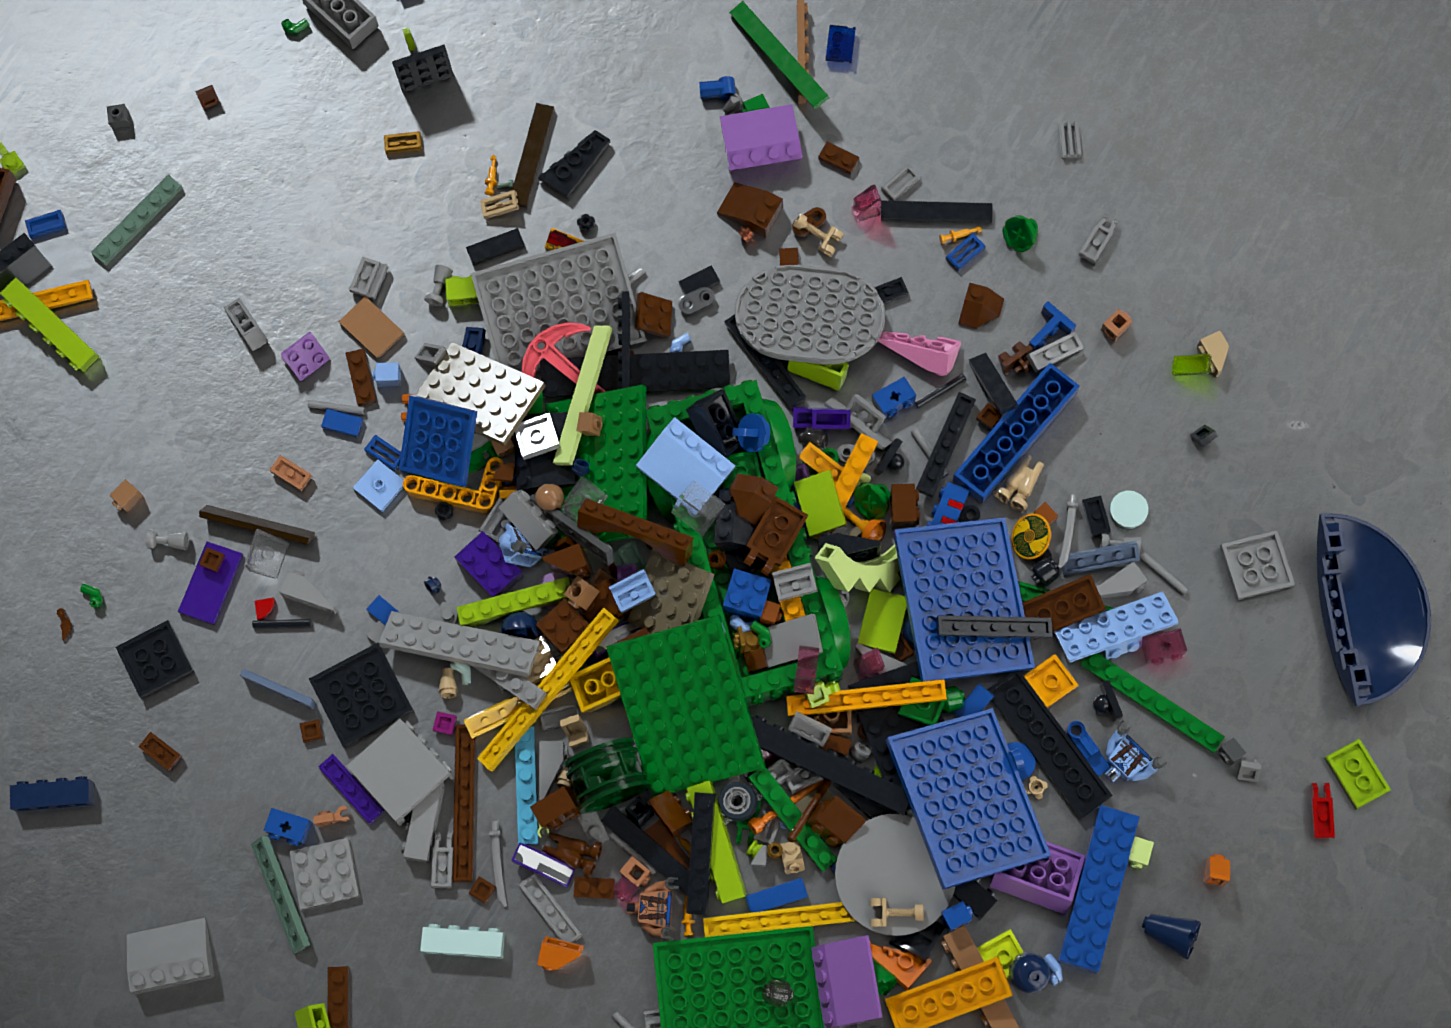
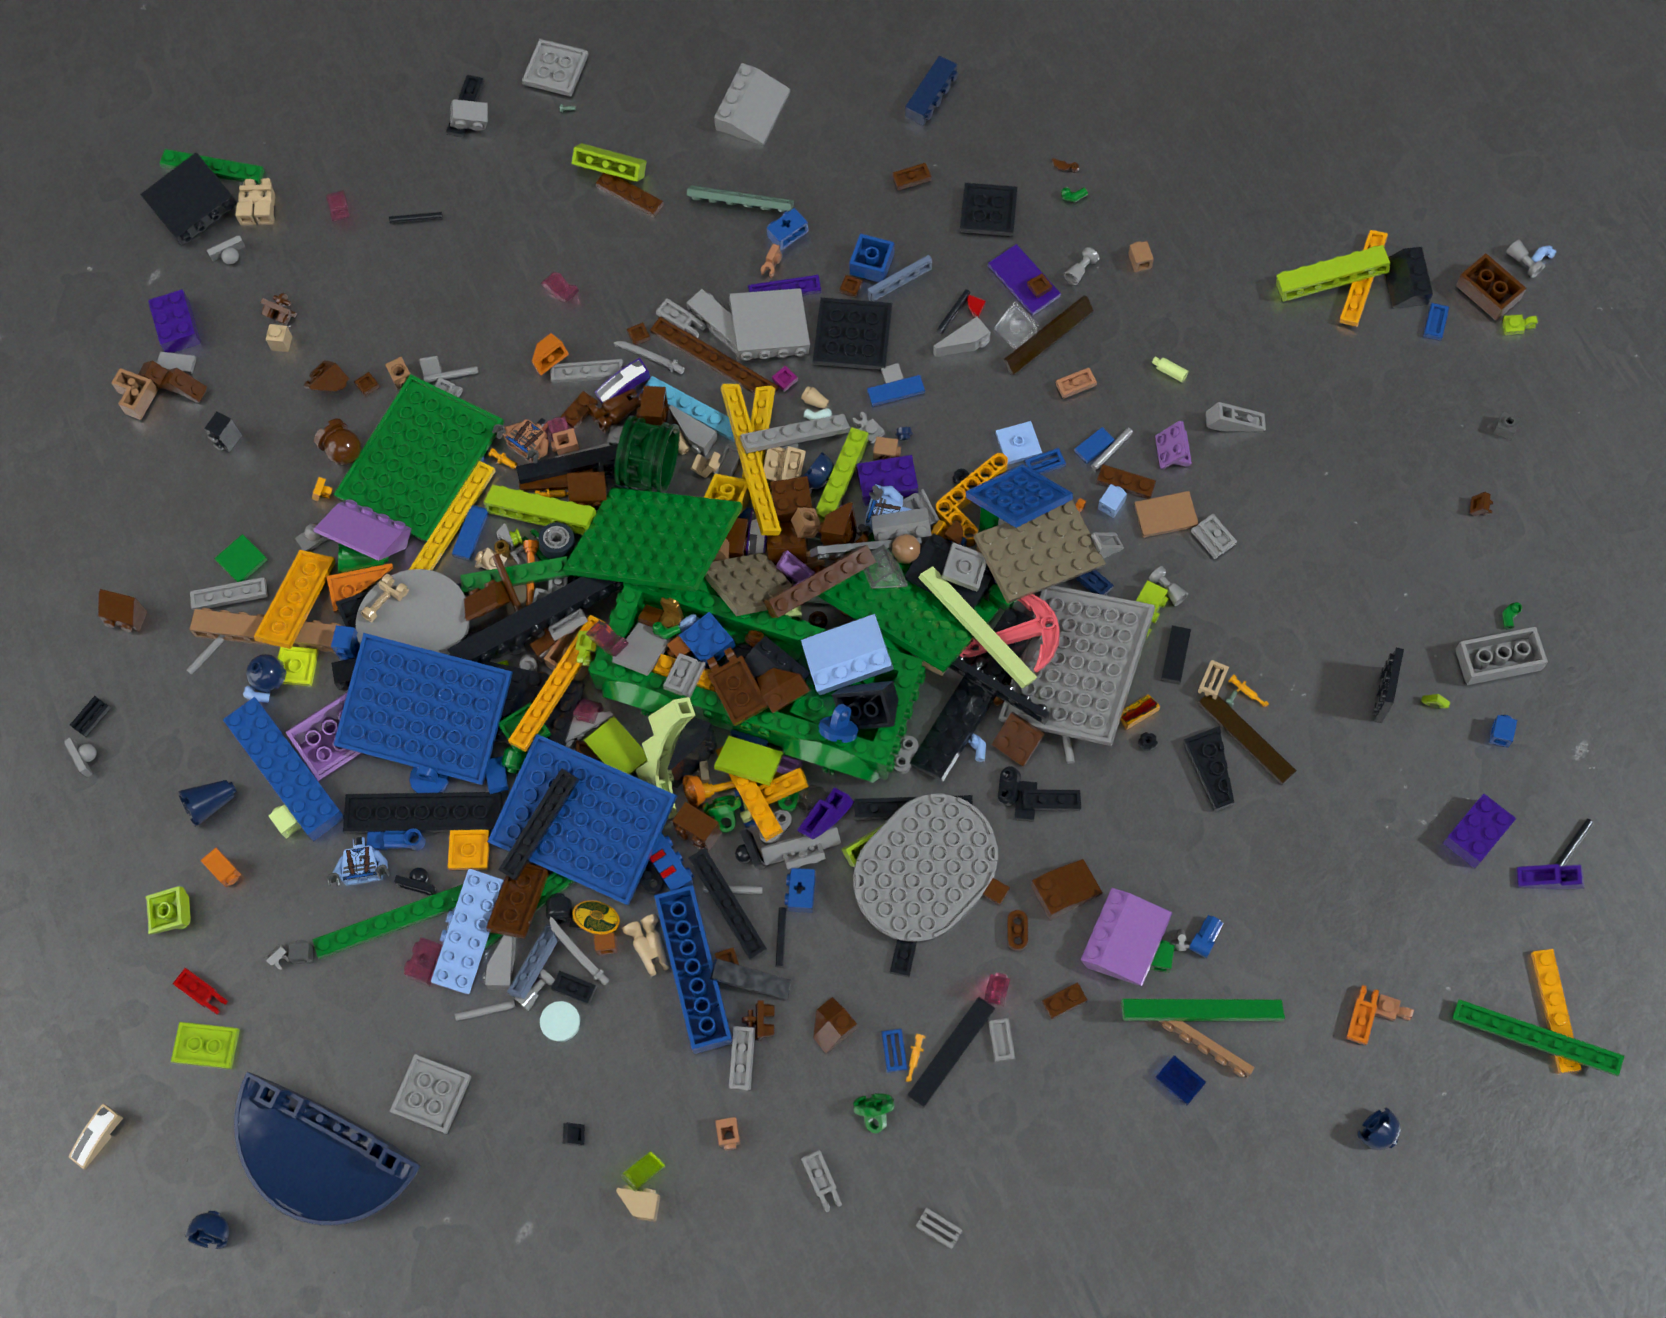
camera: 125 degrees right, 5 degrees down
sand green plate [91,175,183,266] -> none
light grey plate [290,838,360,910] -> none
light grey plate [379,611,540,677] -> none
pearl gold tile [384,131,422,154] -> none
light aqua brick [420,924,505,959] -> none
dark blue plate [571,459,590,476] -> none
medium nougat plate [576,412,602,436] -> none
light blue plate [609,569,657,613] -> none
clear slope [671,481,725,536] -> none
black plate [686,792,716,915] -> none
copper plate [738,226,754,243] -> none
clear smoke head [762,979,794,1008] -> none
tan bar [793,213,844,257] -> none
bright pink wedge [878,331,961,376] -> none
tan plate [1025,776,1048,799] -> none
blue bracket [1028,301,1076,352] -> none
none -> lime slope [145,886,191,935]
none -> clear pink slope [540,272,579,302]
none -> blue brick [849,234,895,282]
none -> medium nougat brick [873,436,901,461]
none -> black tile [1021,789,1081,811]
none -> yellowish green cylinder [1152,357,1189,383]

